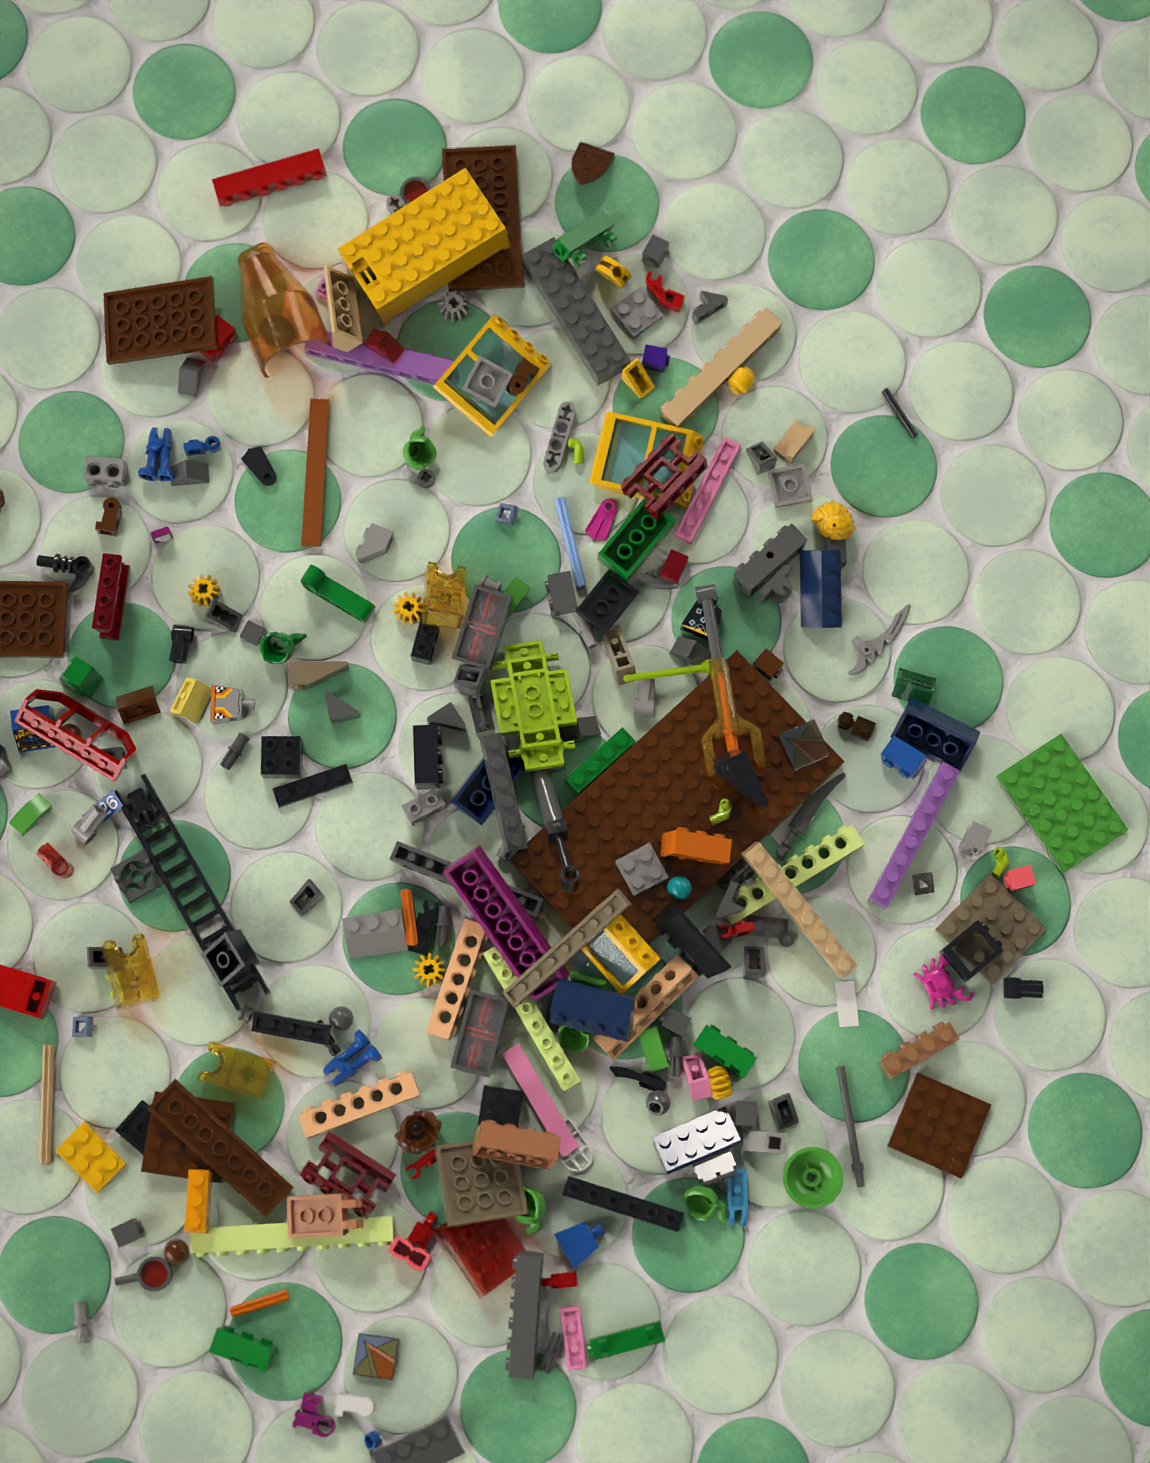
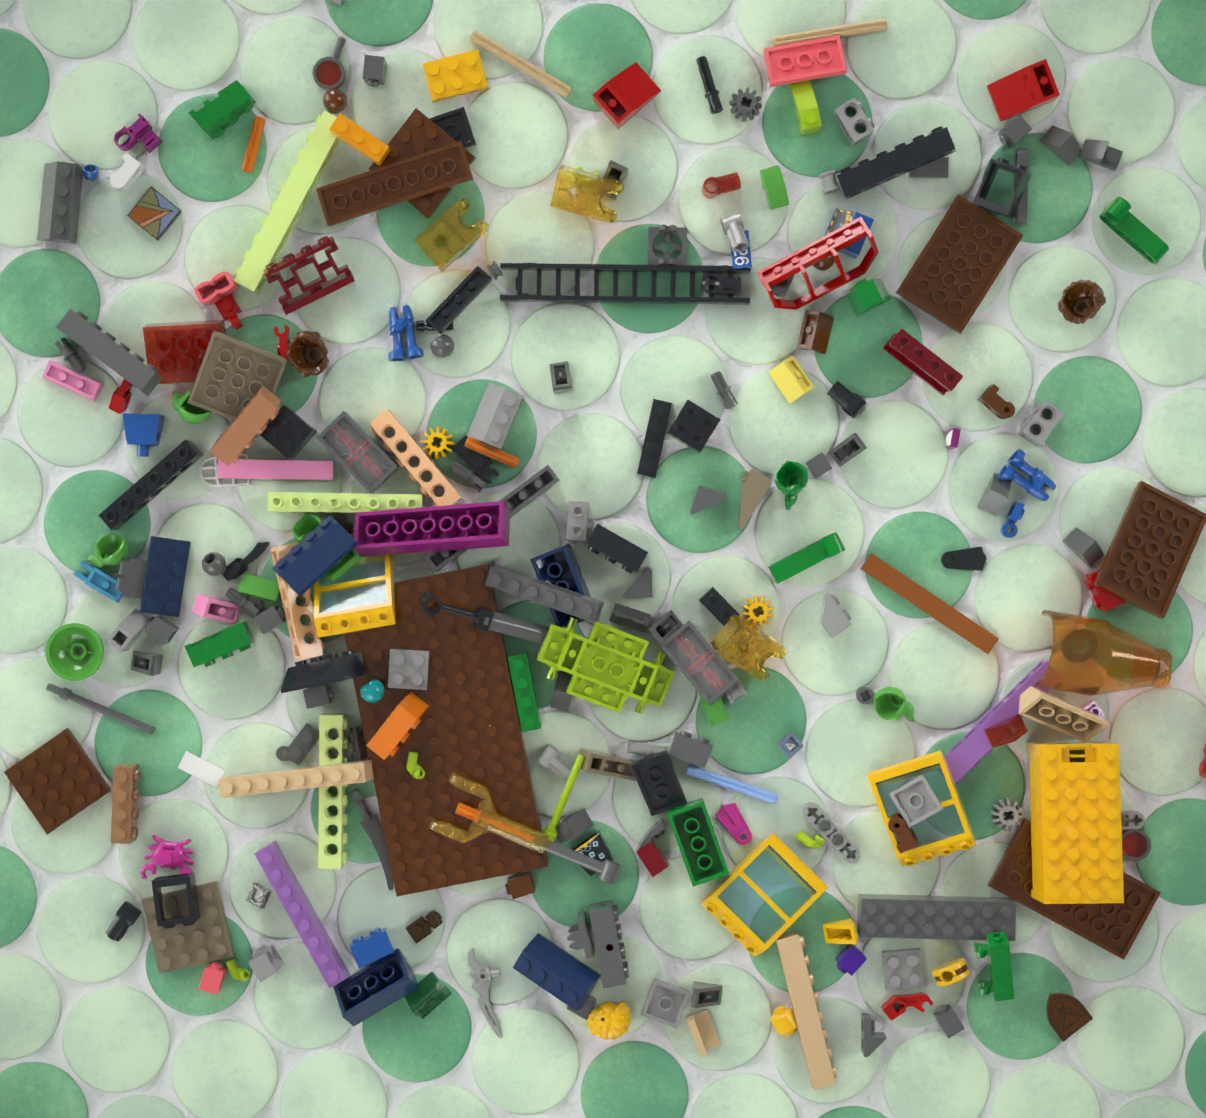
camera: 120 degrees right, 10 degrees up
black piece [36,554,94,593] -> none
sand blue tile [72,1016,93,1037] -> none
yellow gear [188,574,221,607] -> none
black brick [201,929,260,987] -> none
light grey torso [210,685,255,725] -> none
nougat tile [287,1194,363,1238] -> none
light nougat brick [298,1070,421,1138] -> none
dark tan tile [502,889,632,1008] -> none
green brick [586,1320,665,1360] -> none
dark red fence [621,433,708,520] -> none
bright pink tile [674,437,741,545] -> none
yellow gear [707,1066,733,1100] -> none
black slope [712,750,769,806] -> none
dark grey slope [714,881,745,920] -> none
red plate [717,920,755,940] -> none
dark grey slope [743,946,765,978] -> none
clear smoke tile [778,719,831,771] -> none
bright green plate [996,734,1128,873] -> none

